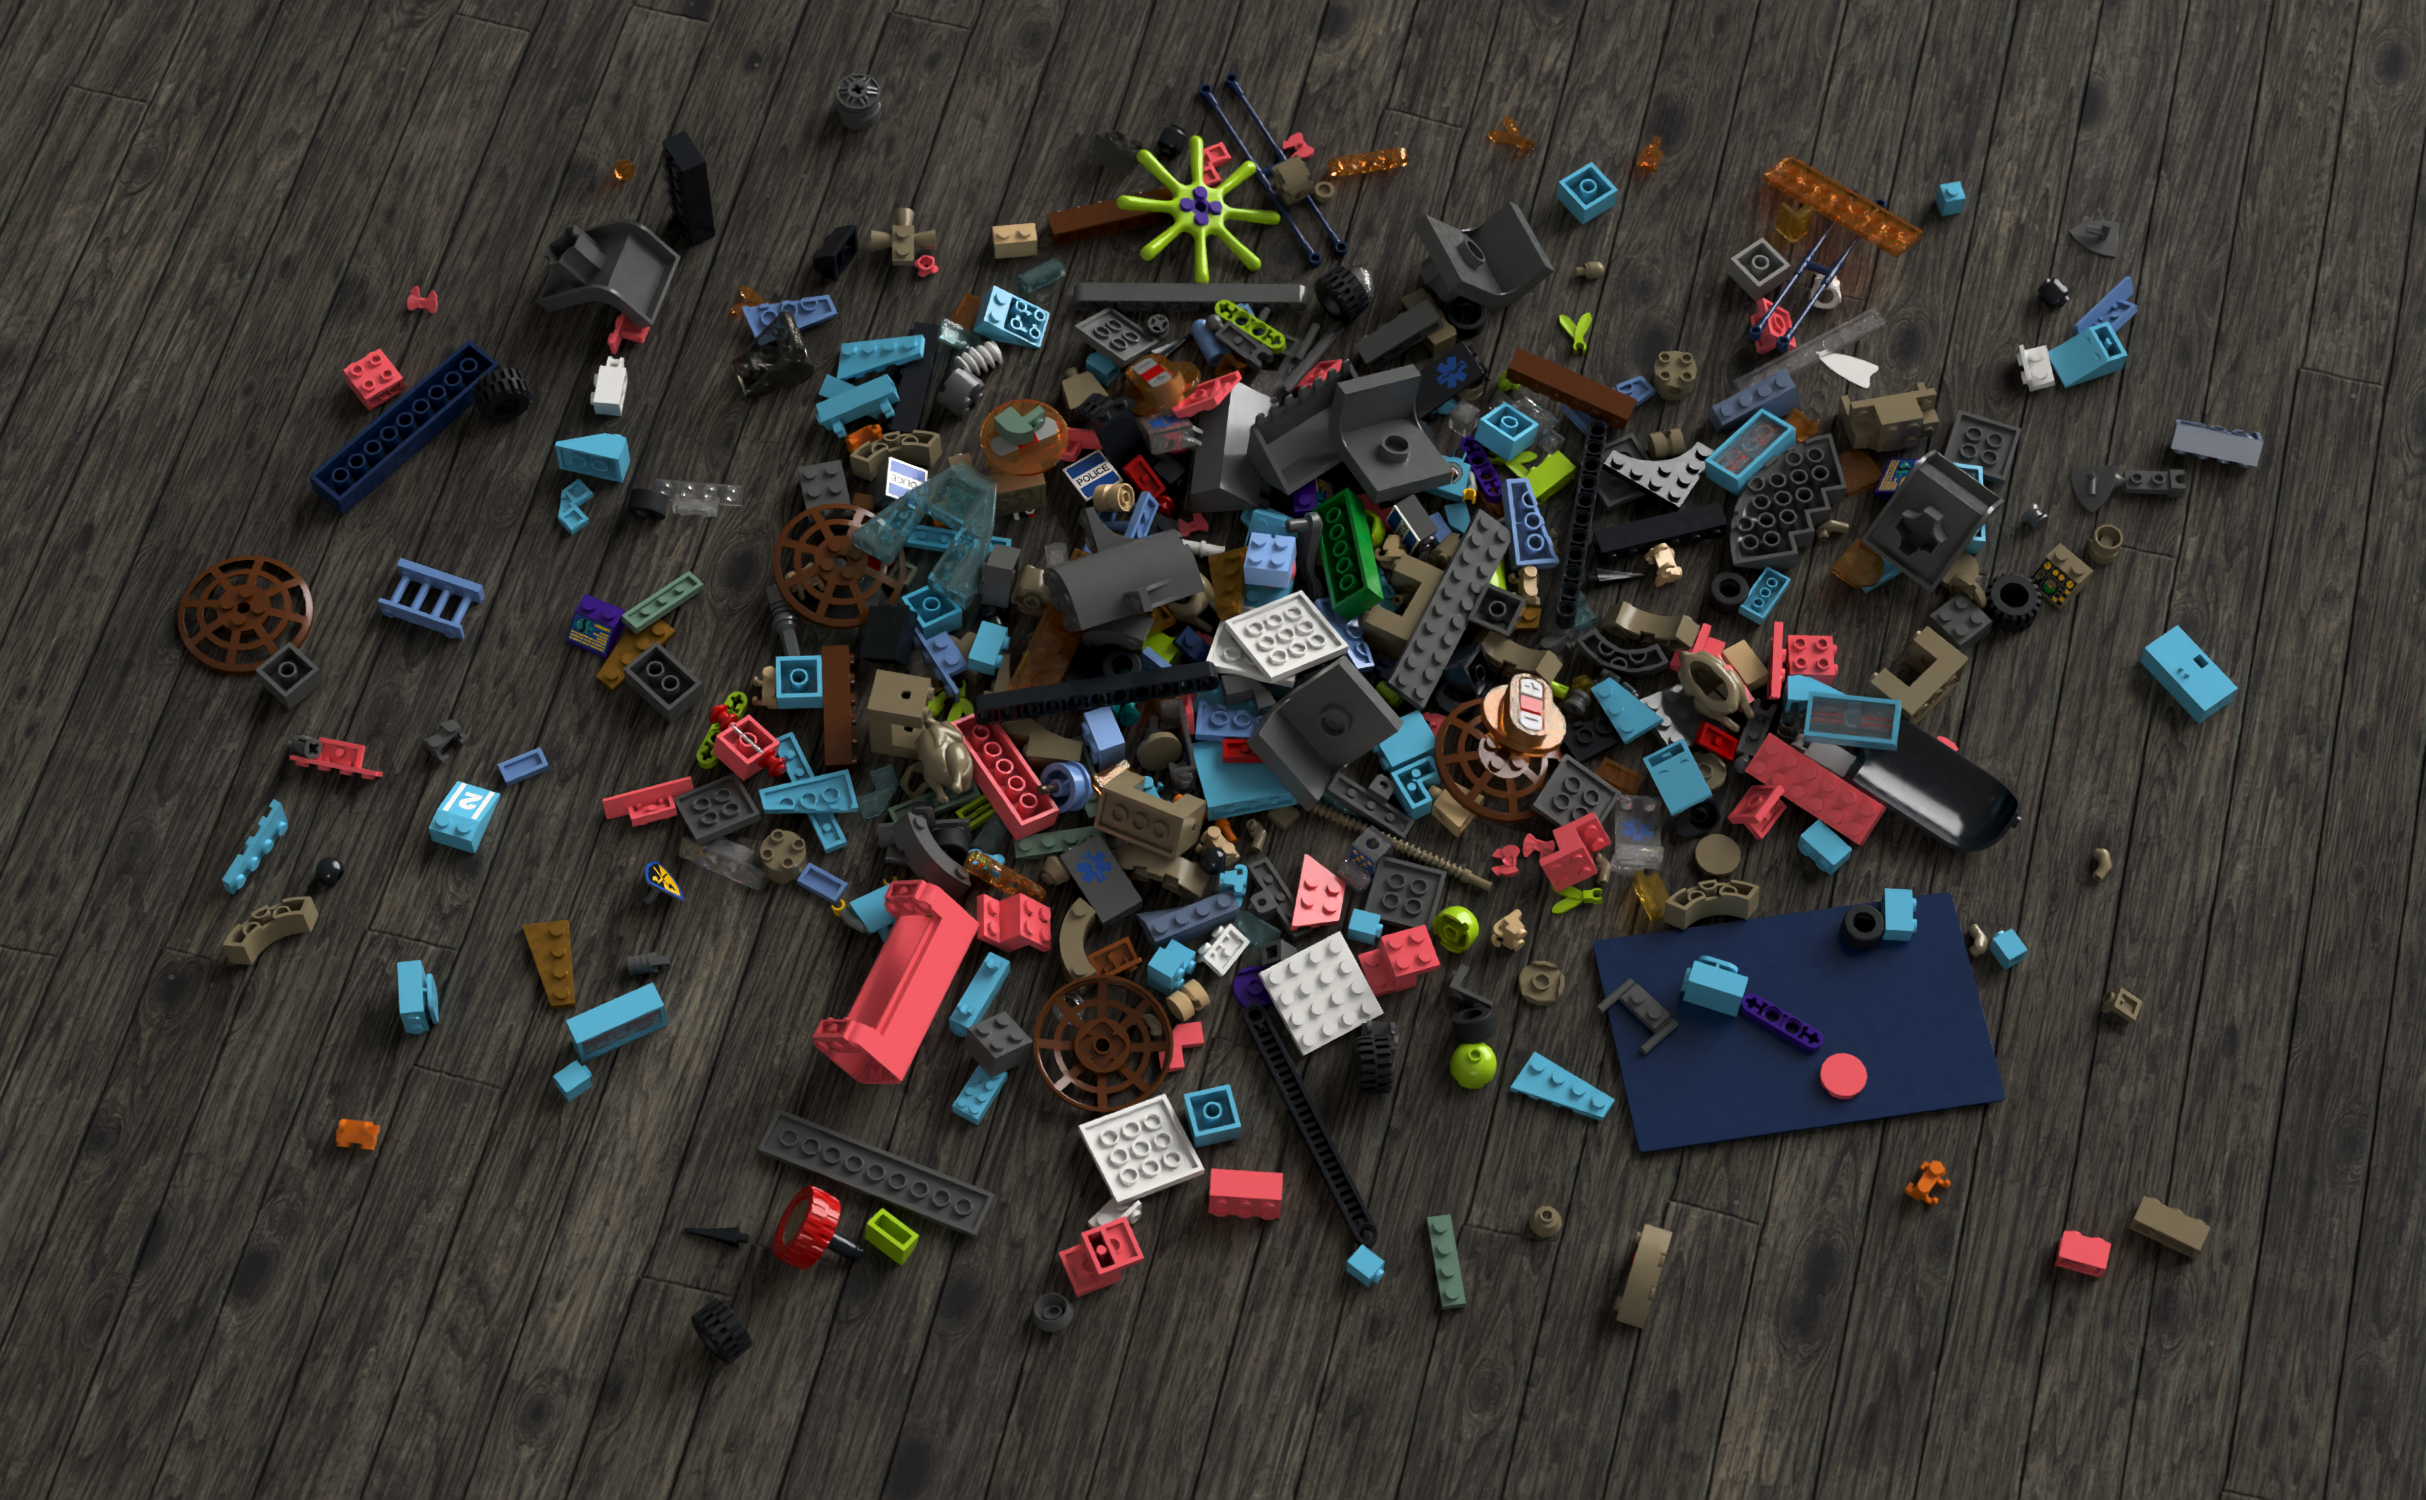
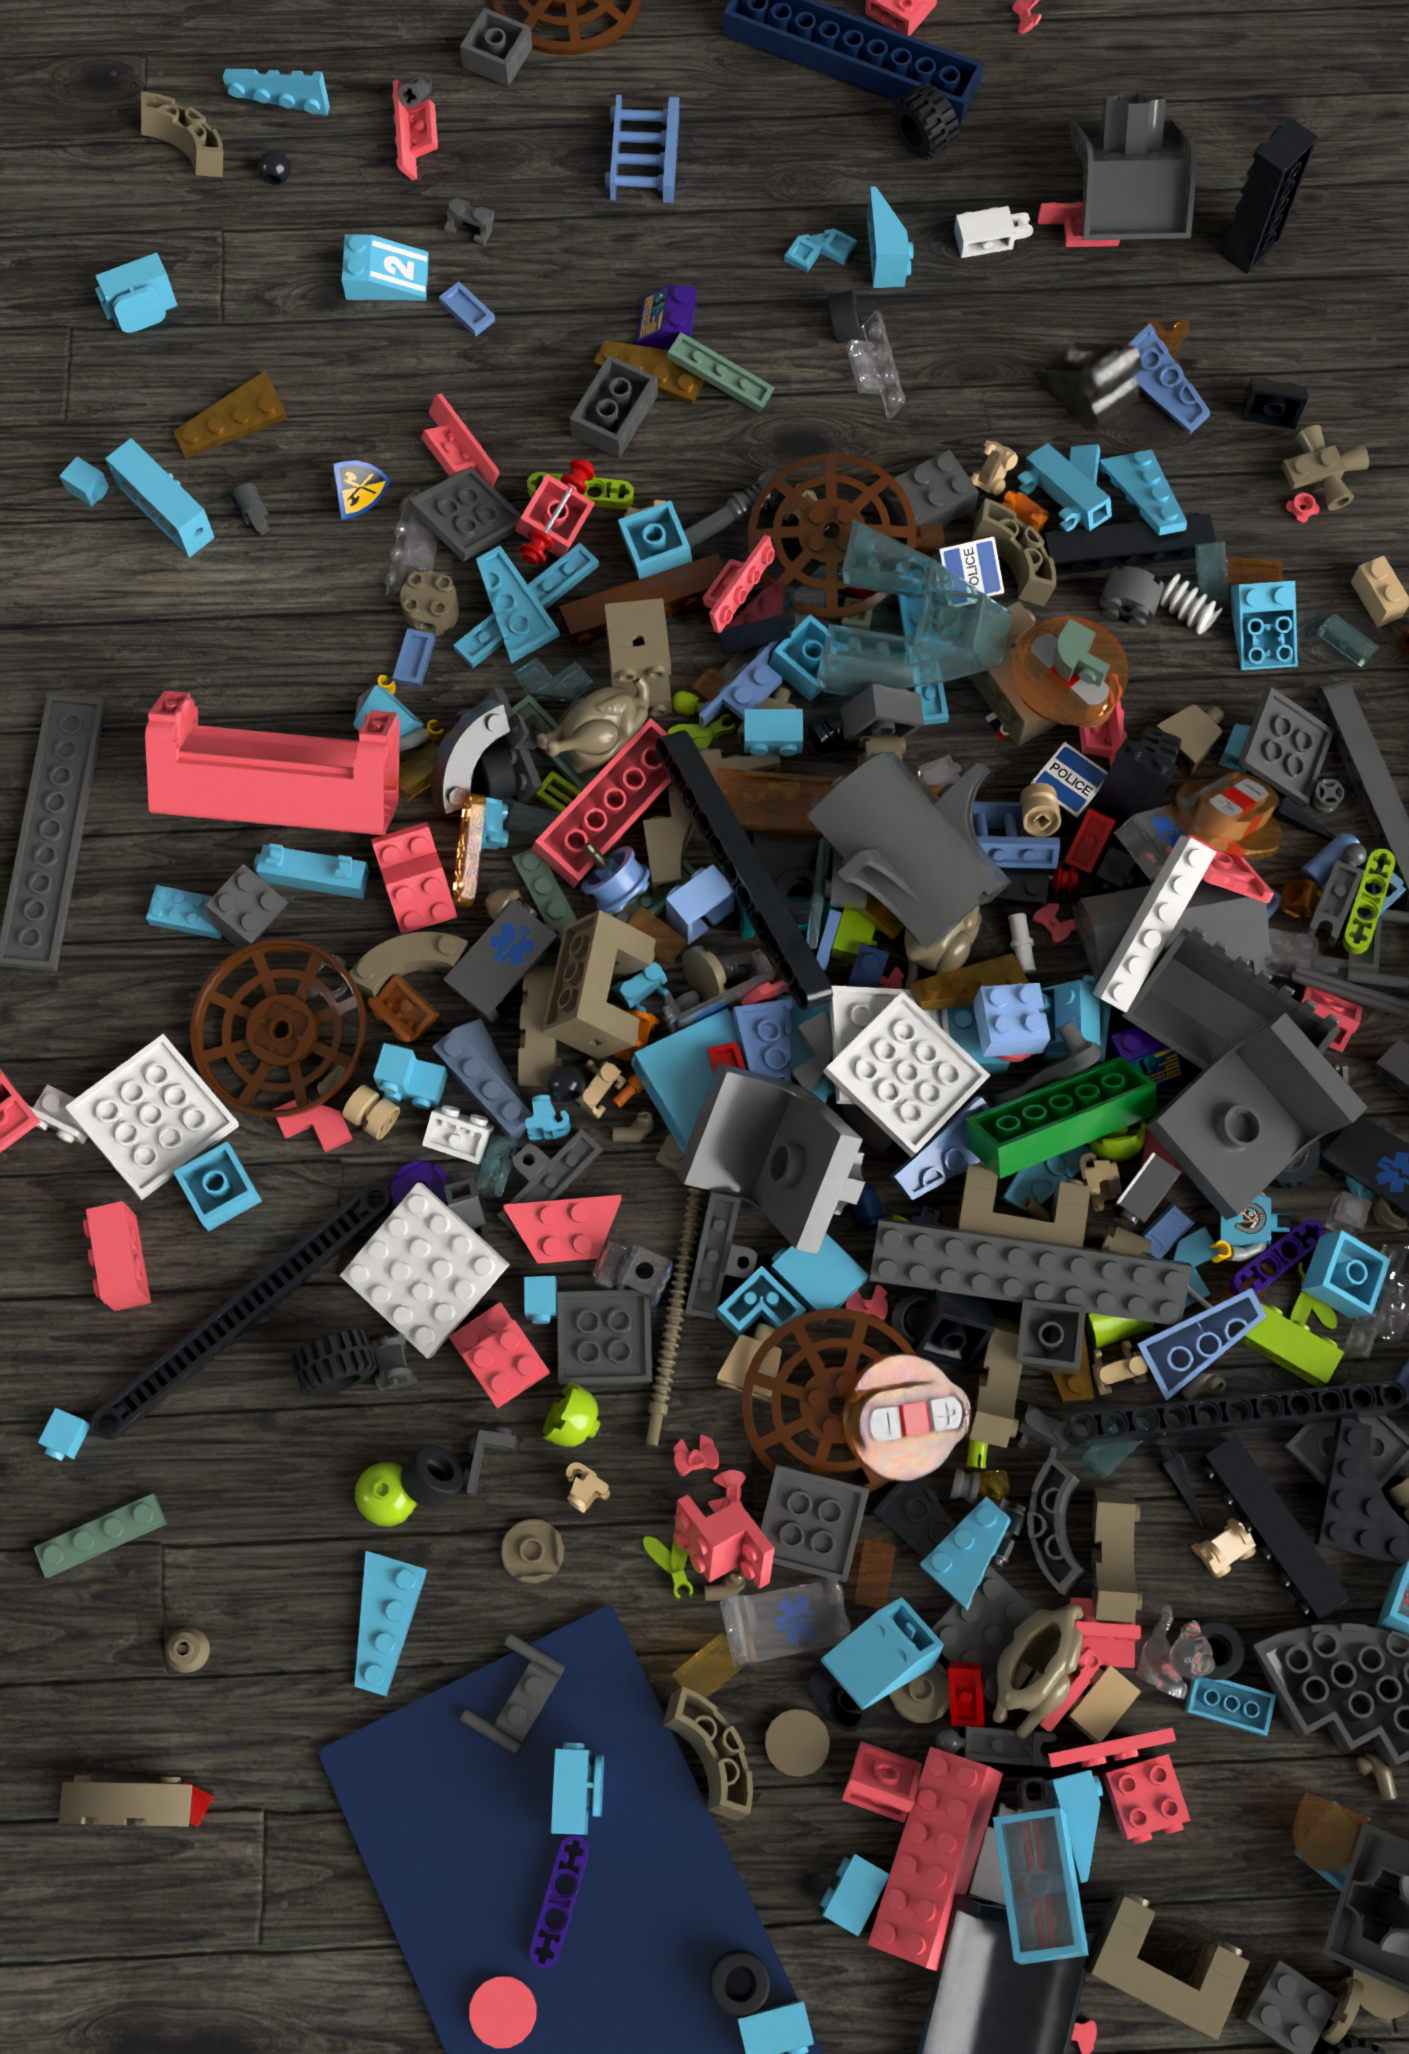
camera: 75 degrees right, 10 degrees up
none -> coral bracket [702,535,775,633]
none -> clear light blue bar [806,838,831,949]
none -> tan piece [969,440,1018,496]
none -> white brick [1092,835,1216,1013]
none -> clear animal [1136,1600,1215,1699]

